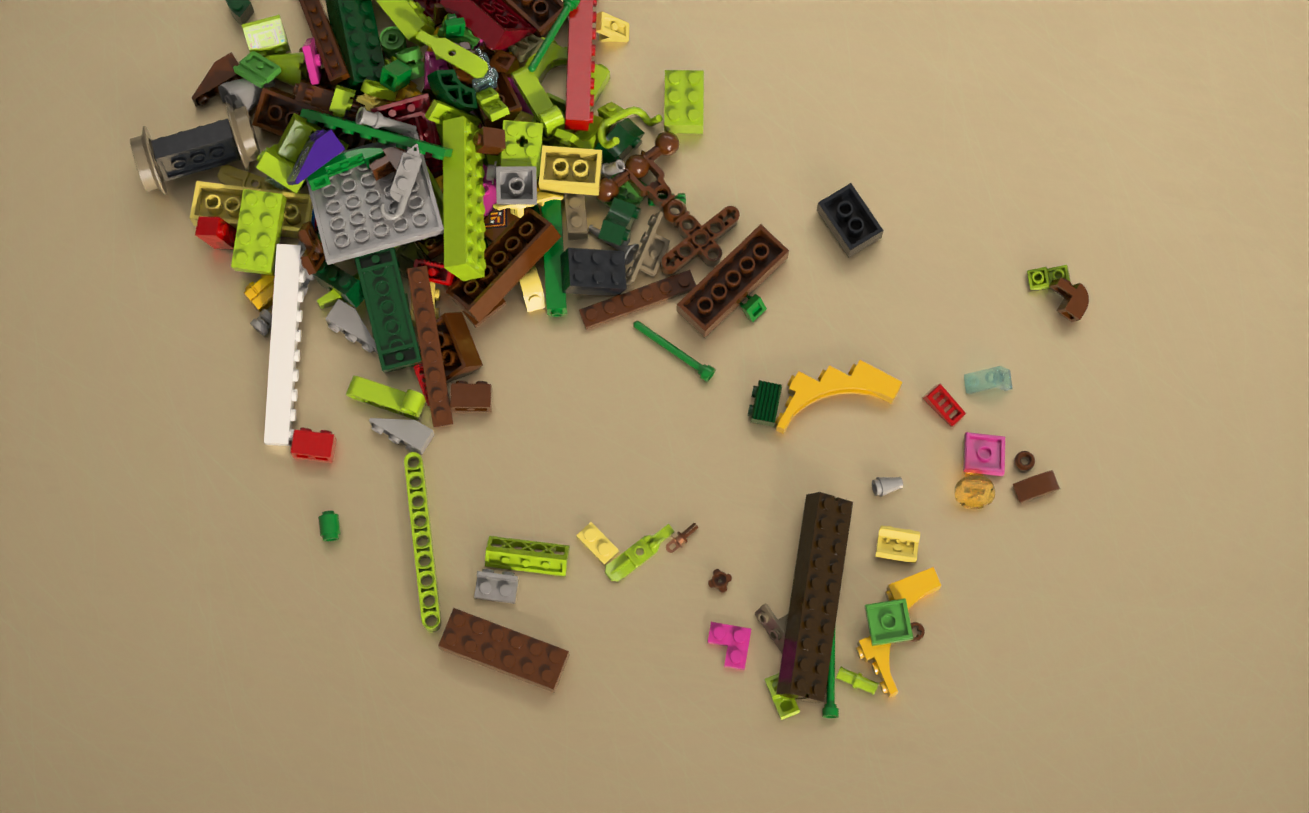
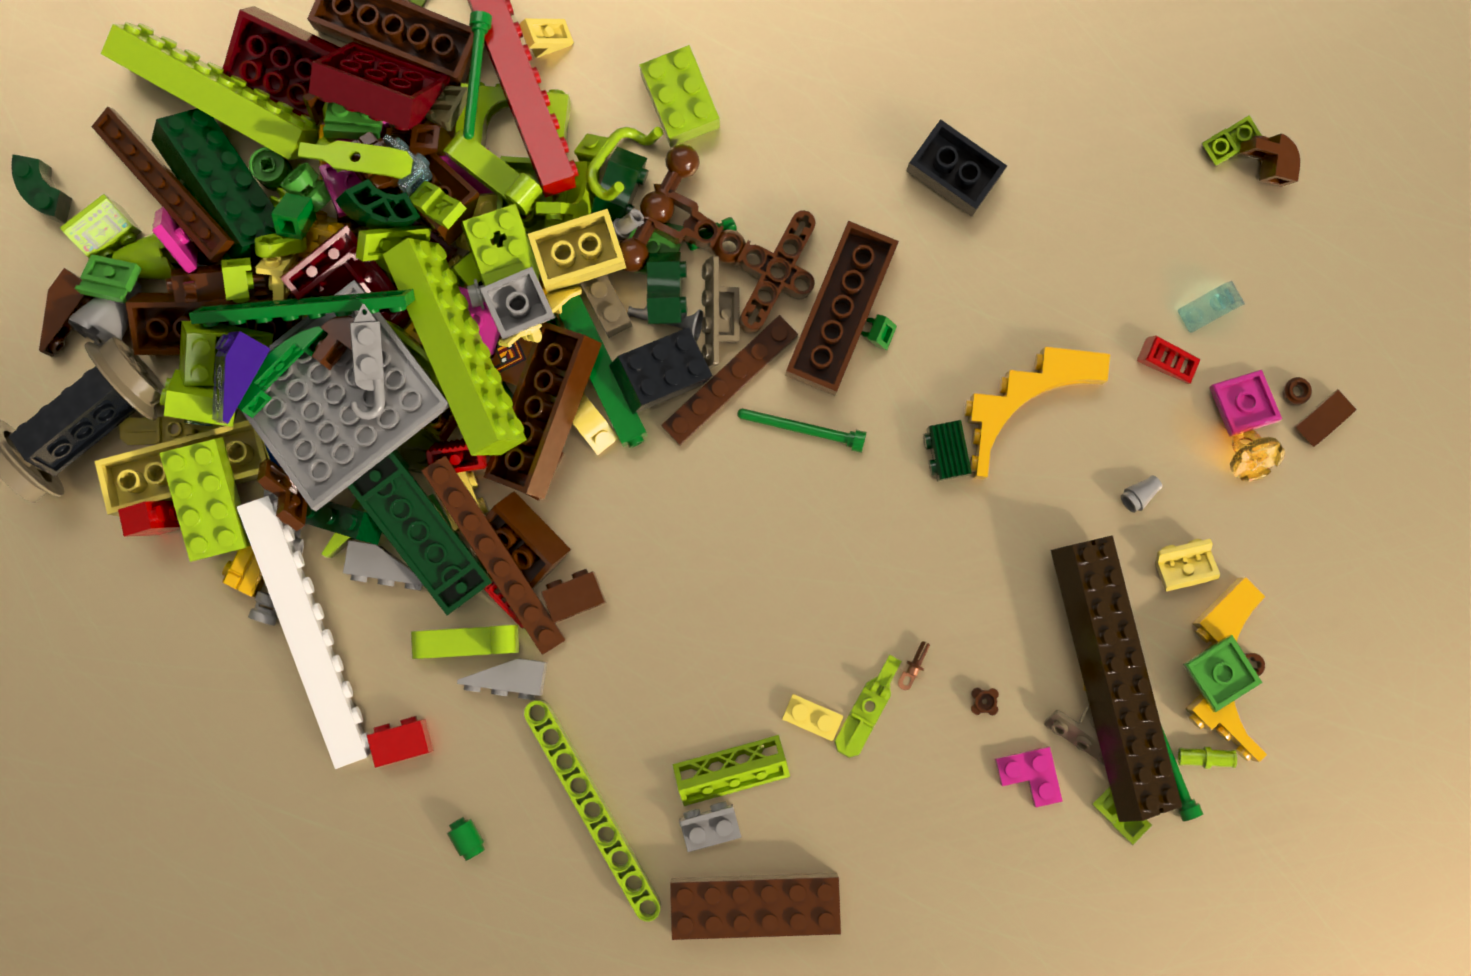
camera: 25 degrees left, 10 degrees up
light grey pin [356,107,416,138] -> none
green tile [443,13,465,39] -> none
reddish brown brick [473,127,506,155] -> none

